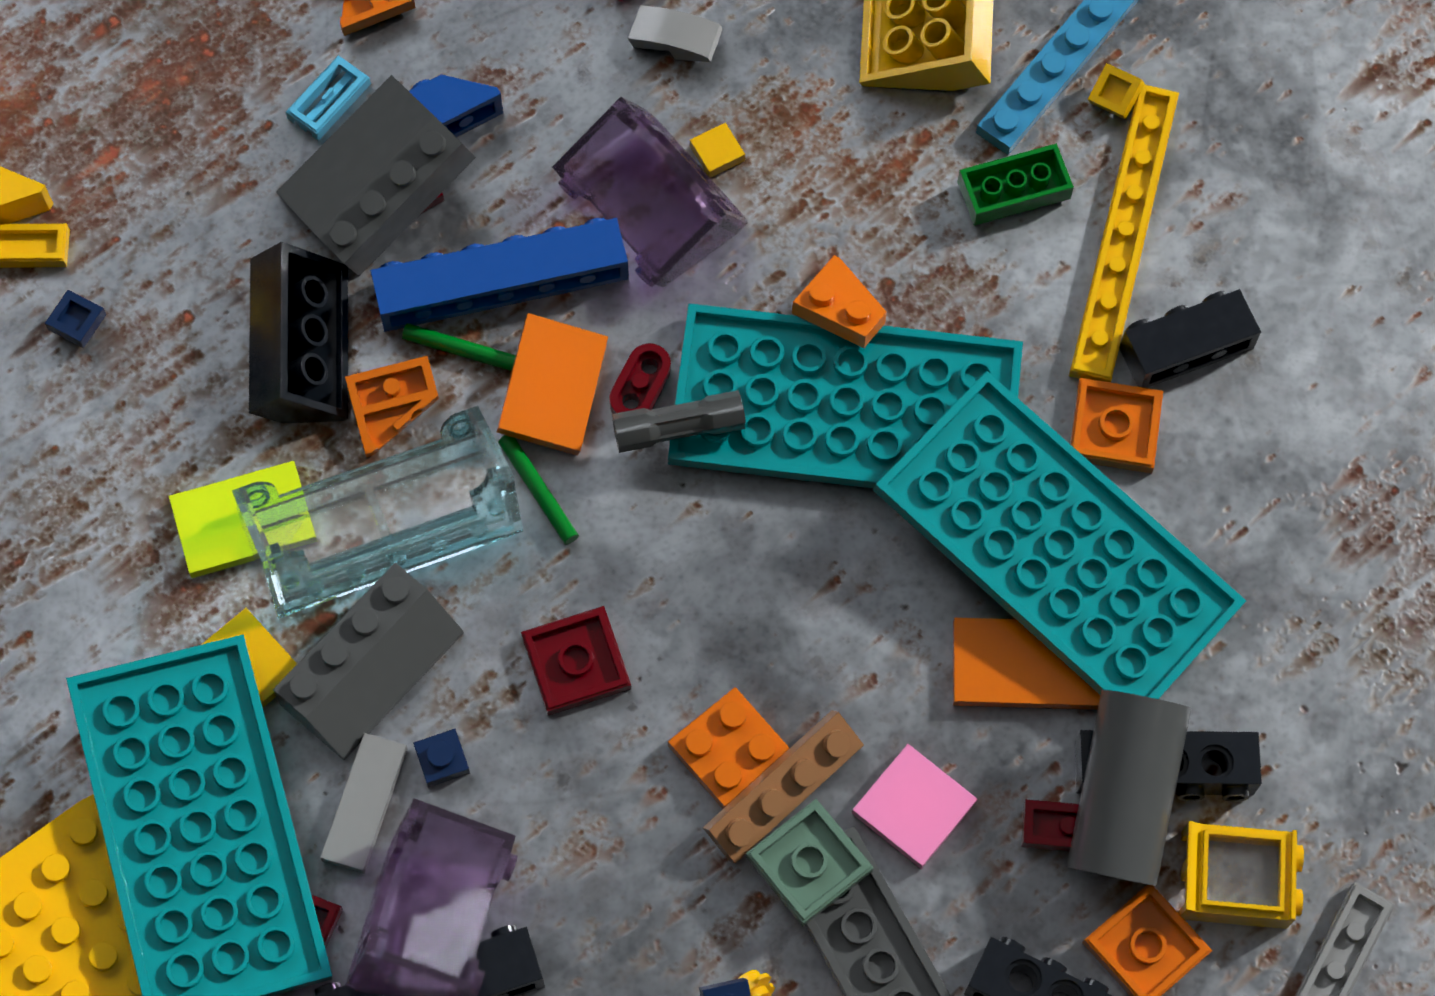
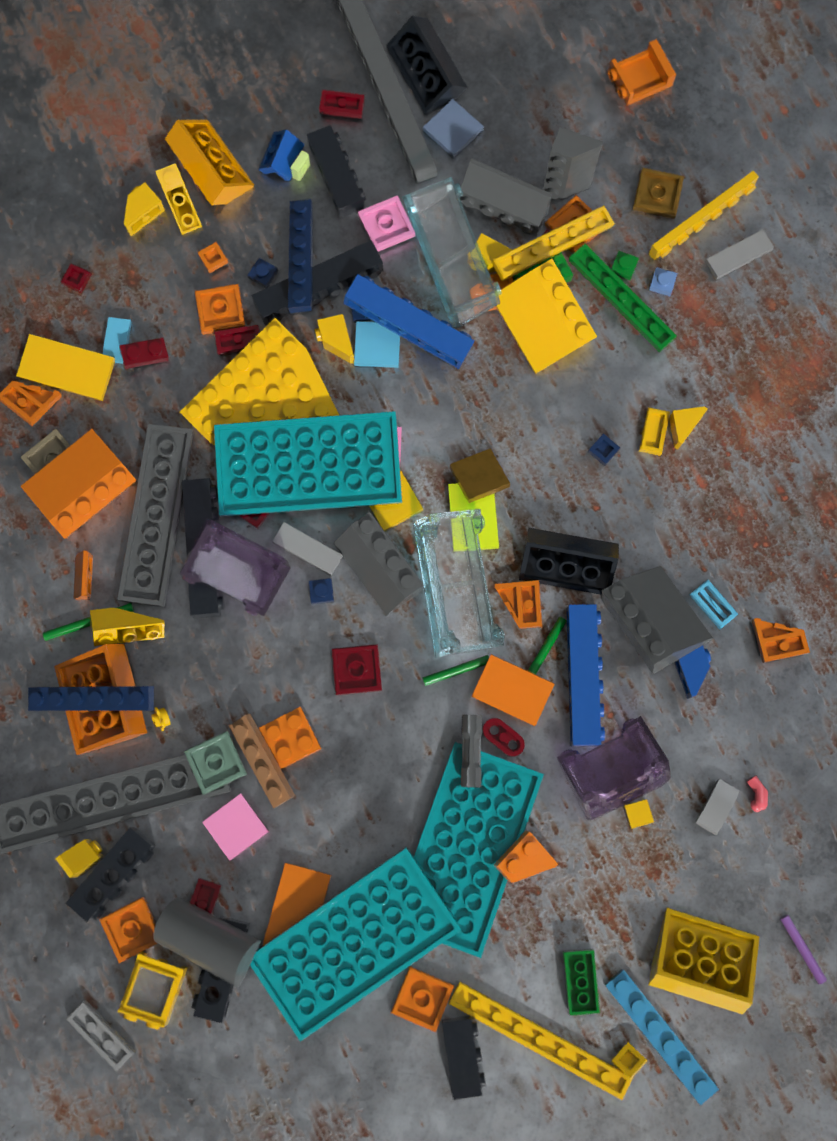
camera: 105 degrees right, 10 degrees up
none -> pearl gold tile [450,448,510,503]

